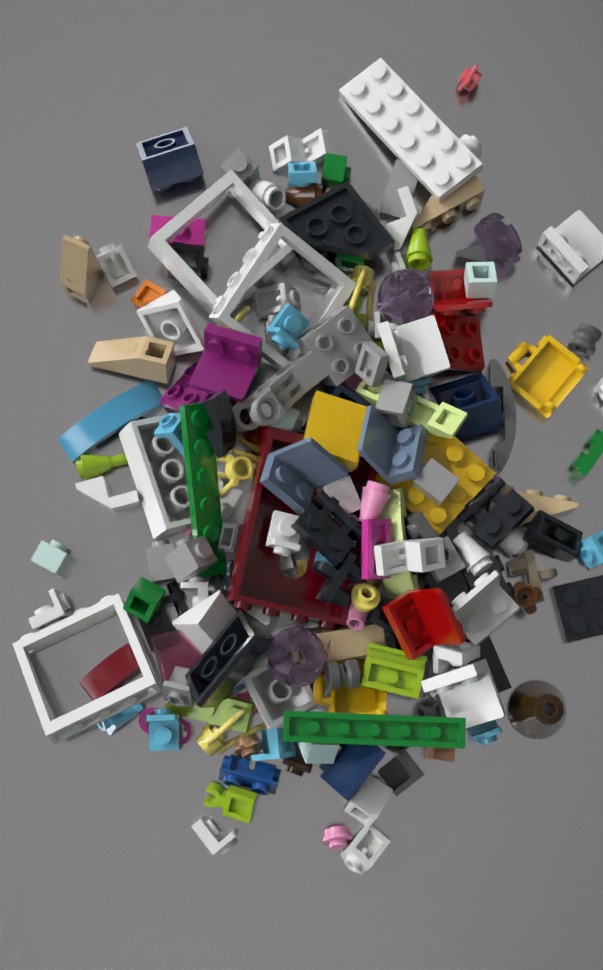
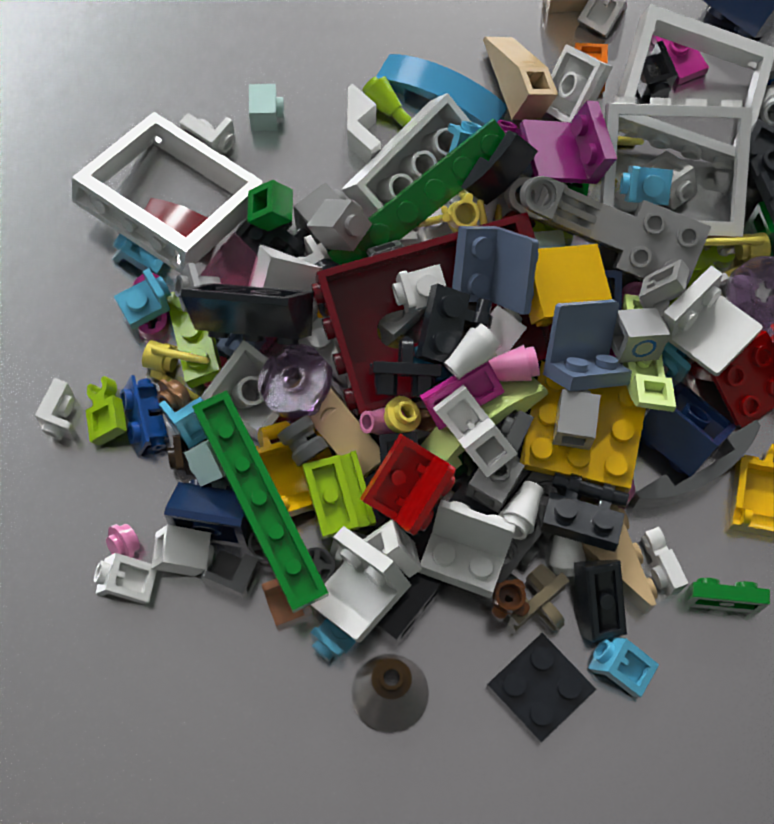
camera: 55 degrees right, 10 degrees down
none -> white cone [444,324,501,380]
none -> white plate [641,527,689,597]

